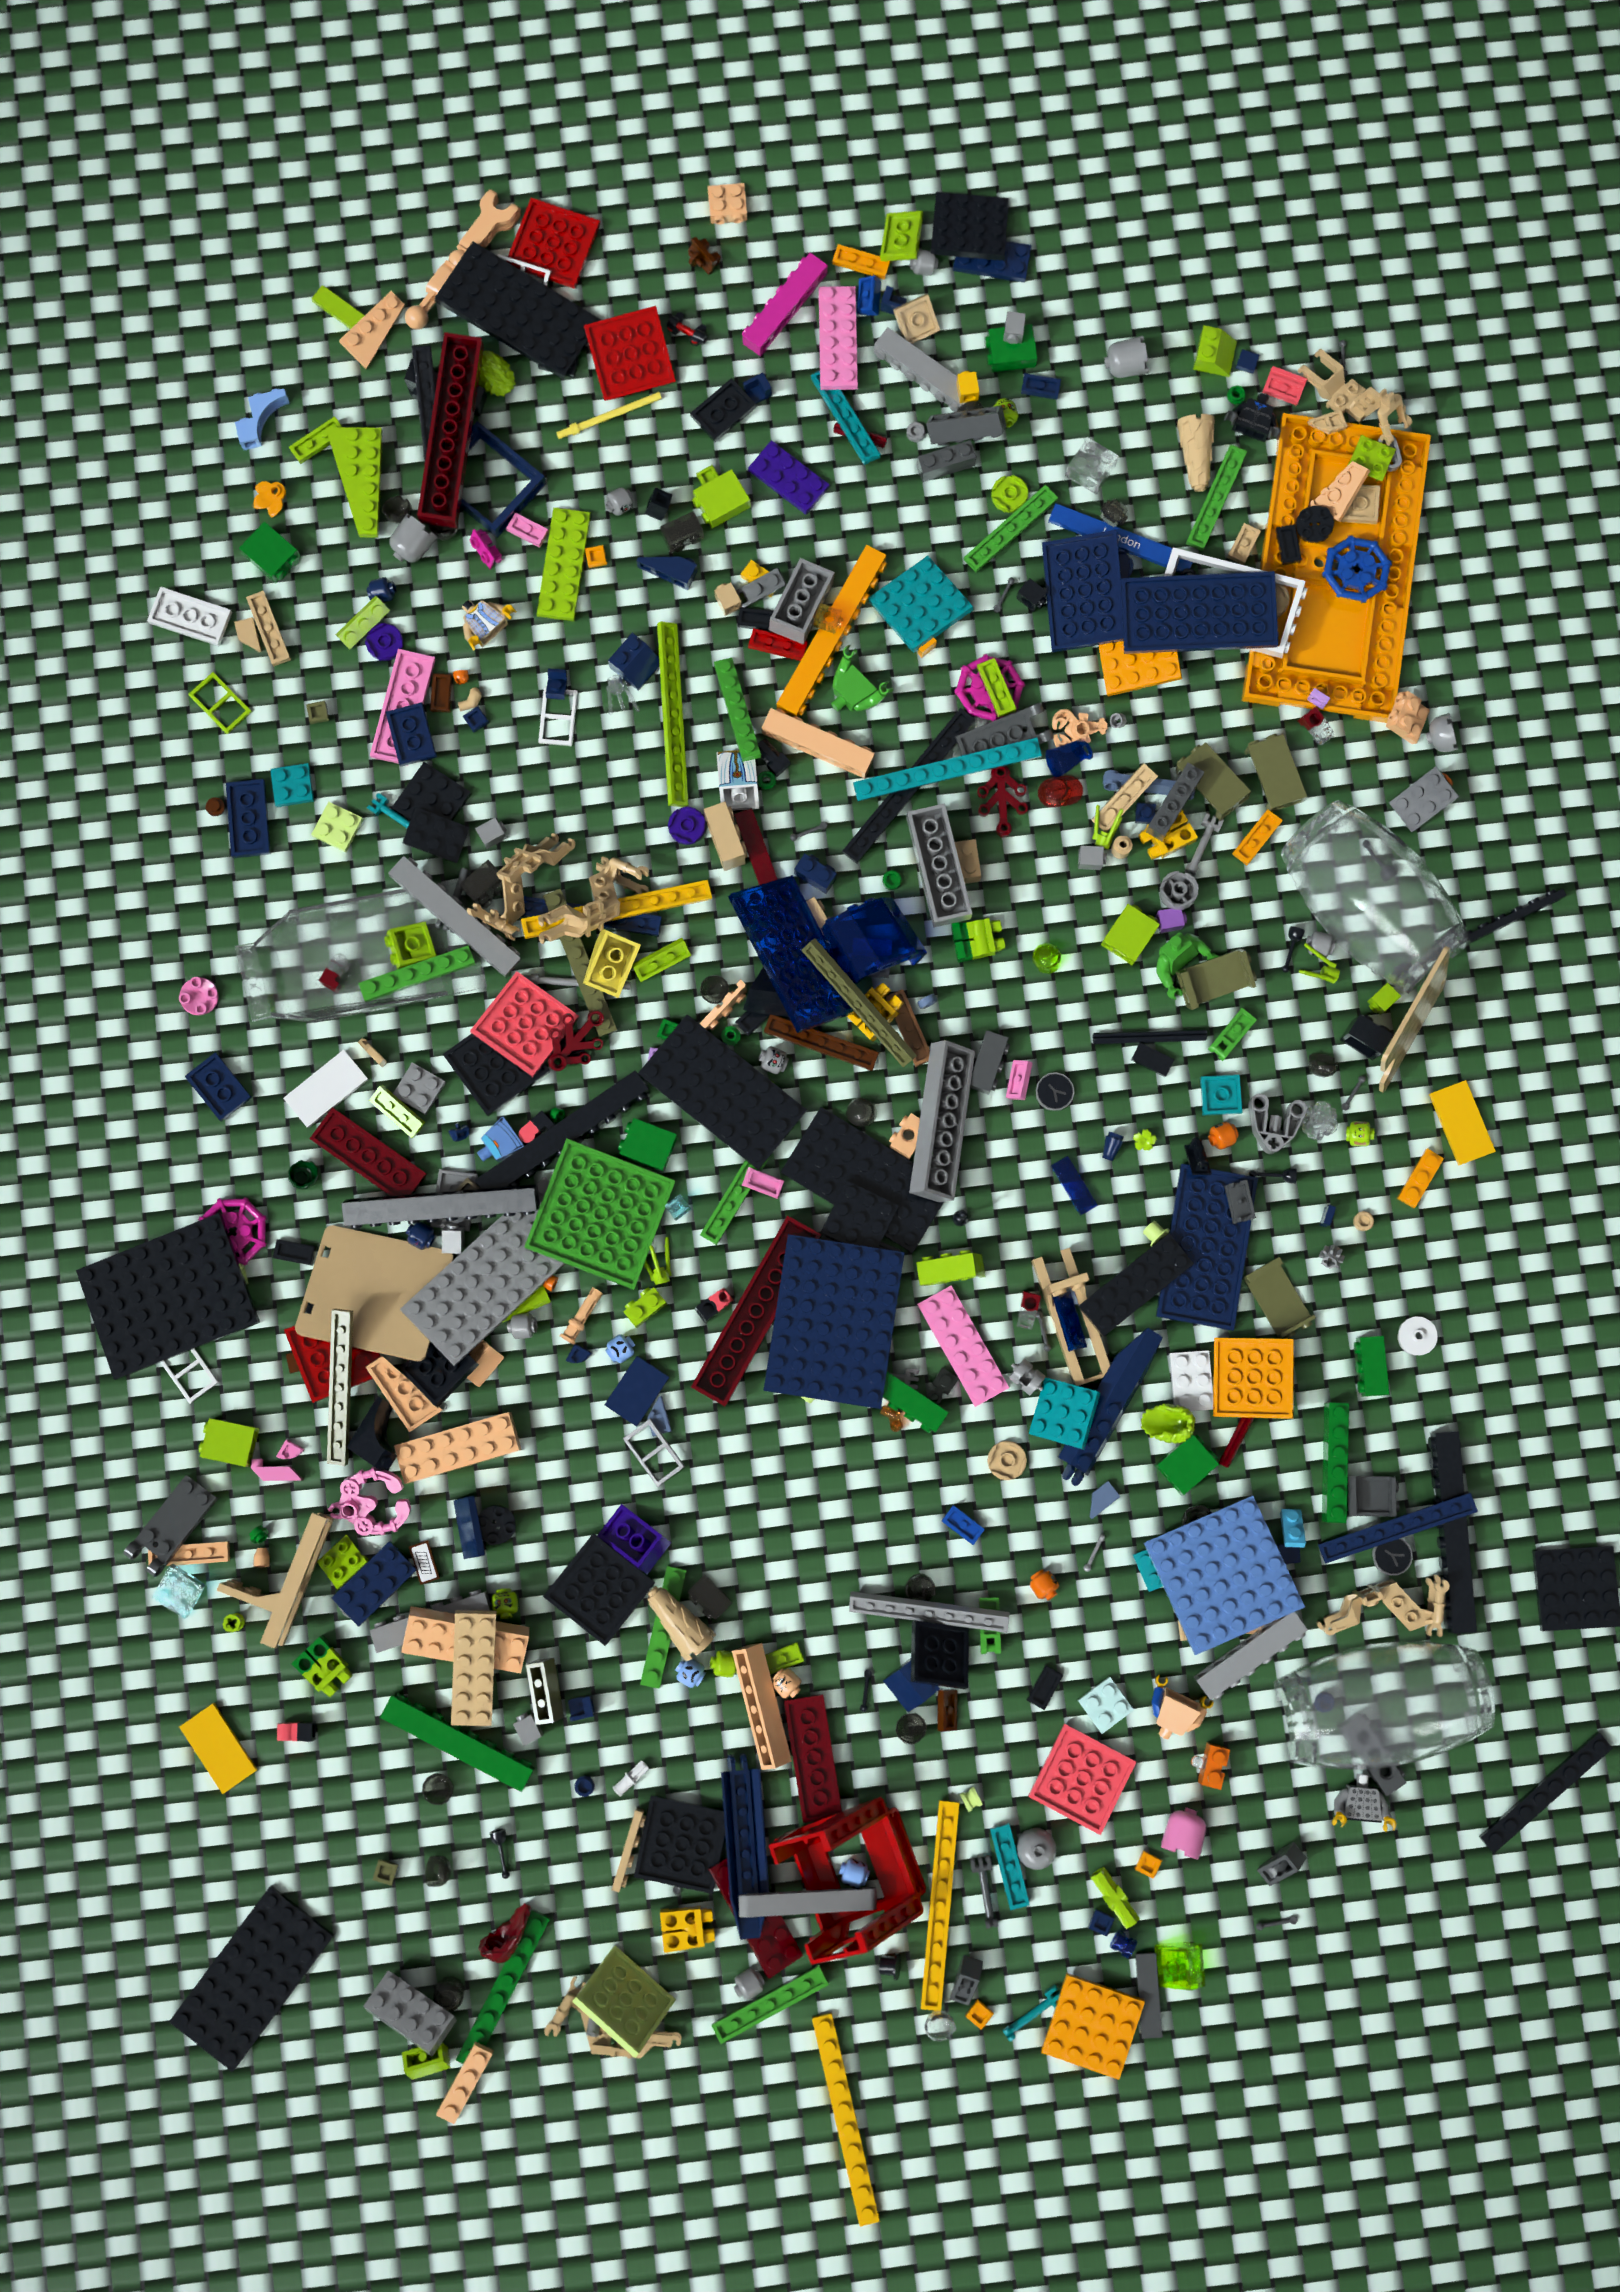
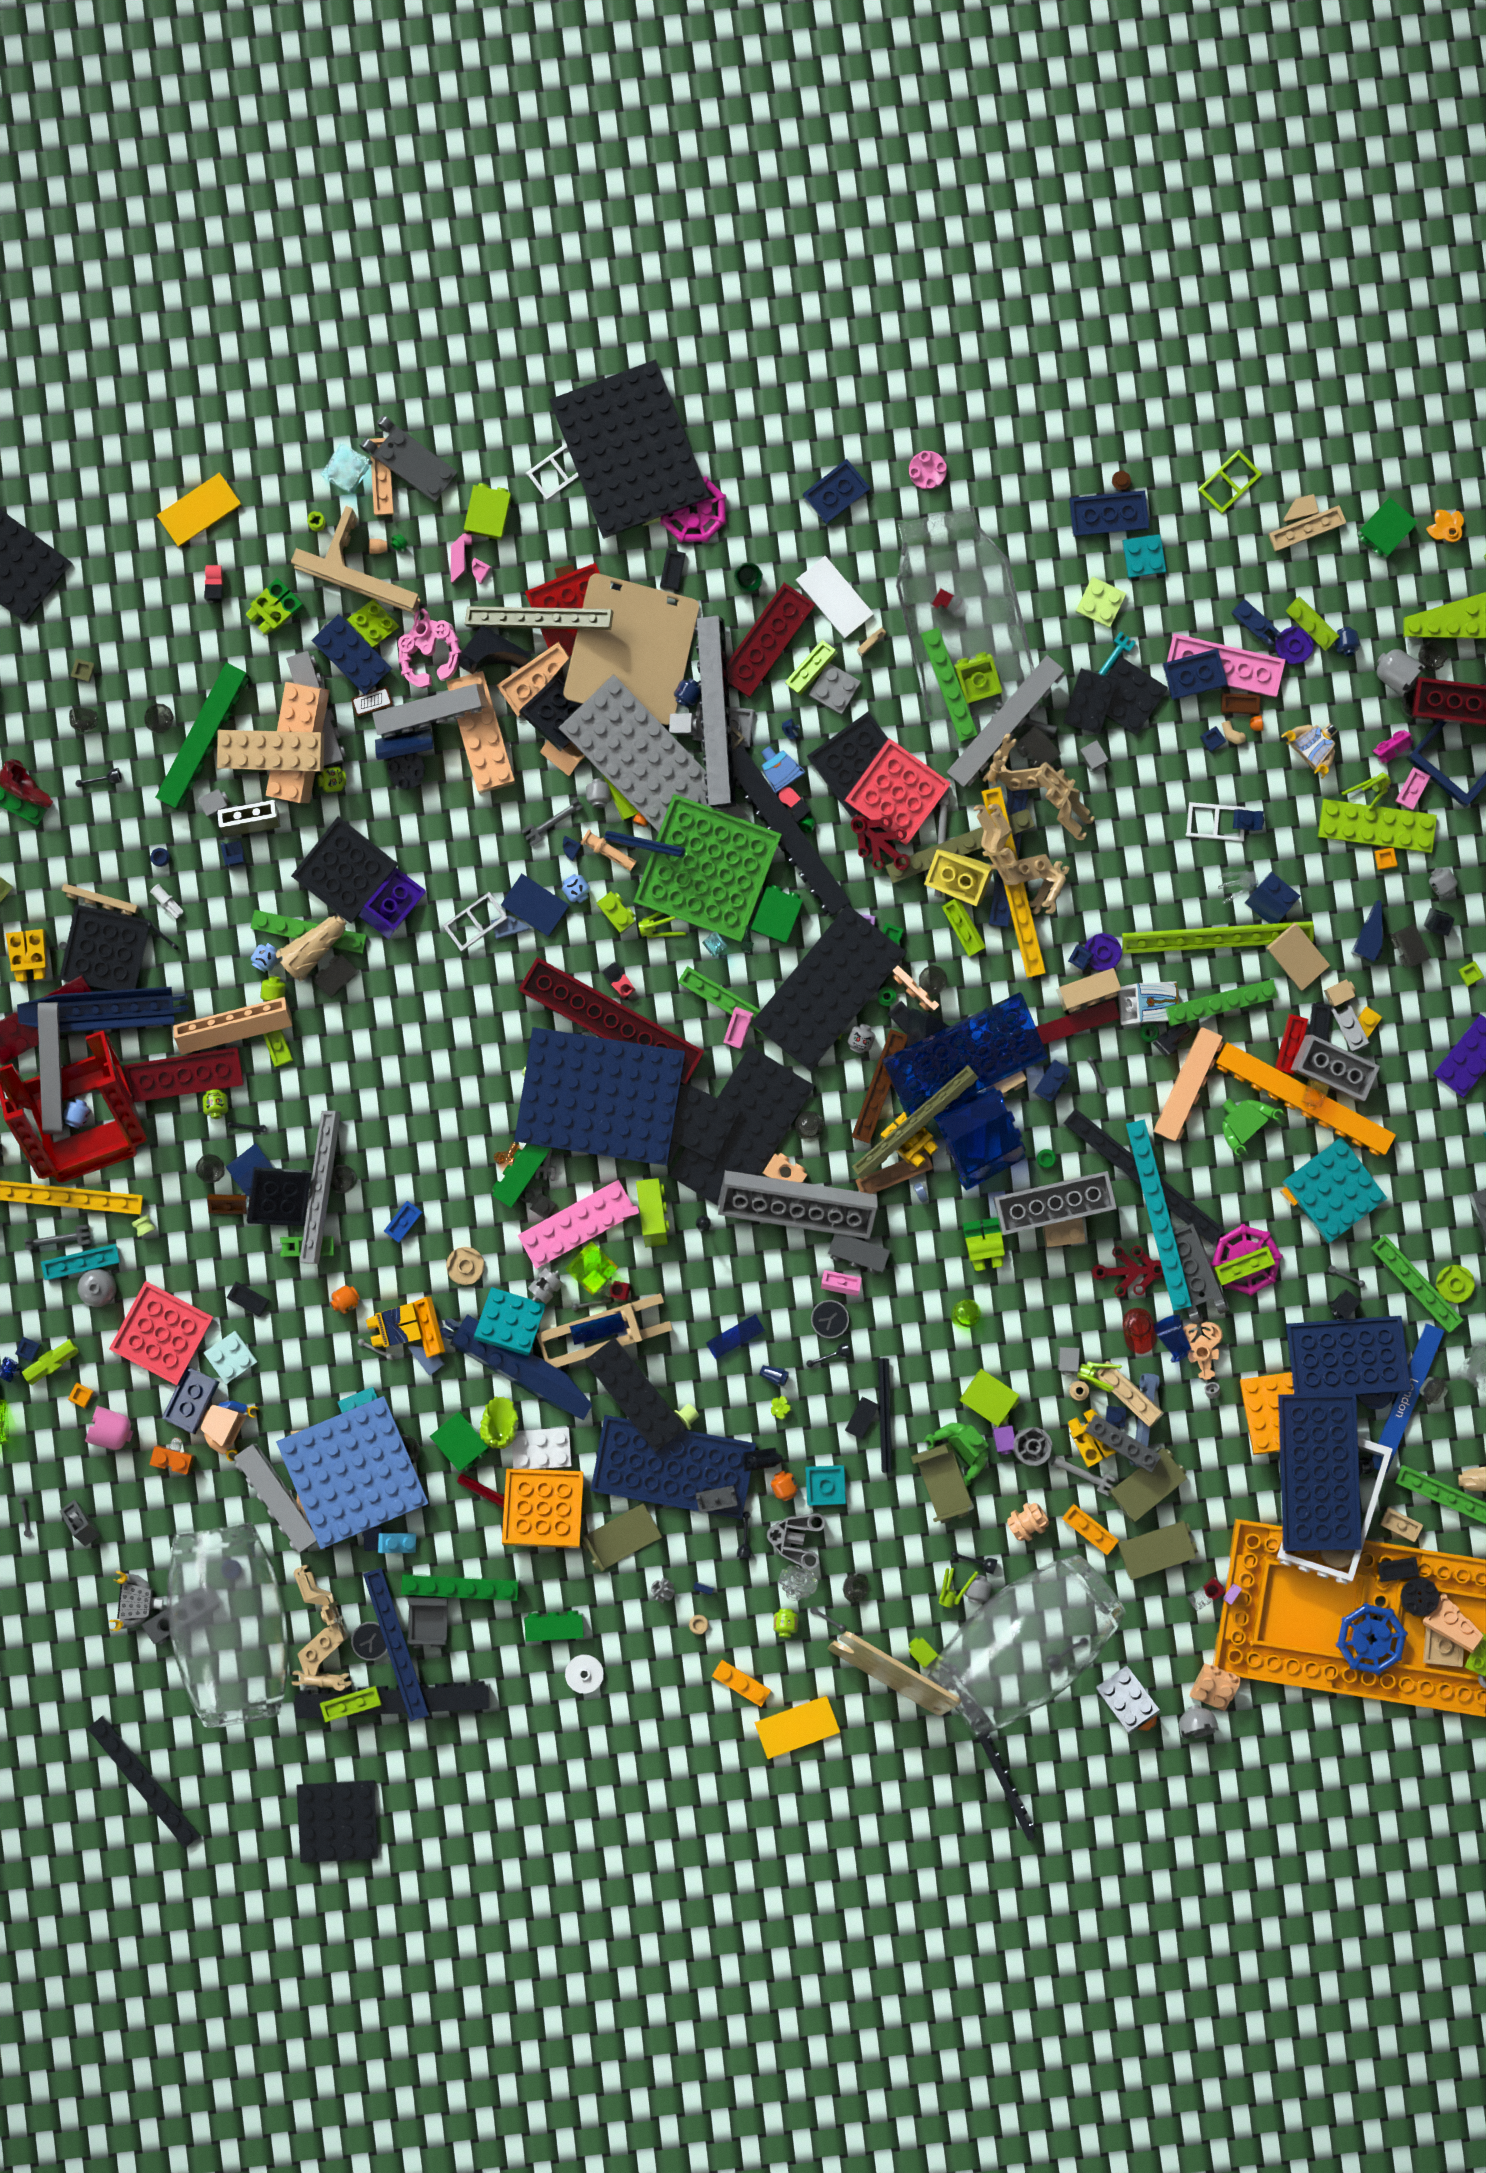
camera: 85 degrees right, 5 degrees up
white plate [147,587,232,646] -> none
olive plate [306,701,329,724] -> none
lime brick [692,469,751,529] -> none
light nougat head [771,1668,801,1698] -> none
bright green plate [1208,1008,1257,1061] -> none
black piece [1340,1014,1393,1061] -> none
none -> black hinge [146,922,179,950]
none -> tile [162,1366,220,1435]
none -> lime head [202,1090,228,1119]
none -> lime plate [320,1686,382,1722]
none -> hips [366,1303,422,1347]
none -> light grey brick [372,684,488,738]
none -> light orange plate [413,1297,445,1358]
none -> dark grey hinge [521,798,583,847]
none -> clear neon green slope [565,1241,619,1296]
none -> dark blue axle [604,831,686,858]
none -> bright pink plate [619,1203,640,1219]
none -> clear green hand [741,925,754,953]
none -> black hinge [806,1342,852,1368]
none -> light nougat piece [1007,1503,1049,1542]
none -> dark blue tile [1068,944,1094,971]
none -> dark blue hinge [1231,599,1282,647]
none -> tan tile [1266,923,1330,991]
none -> lime plant [1342,772,1391,810]

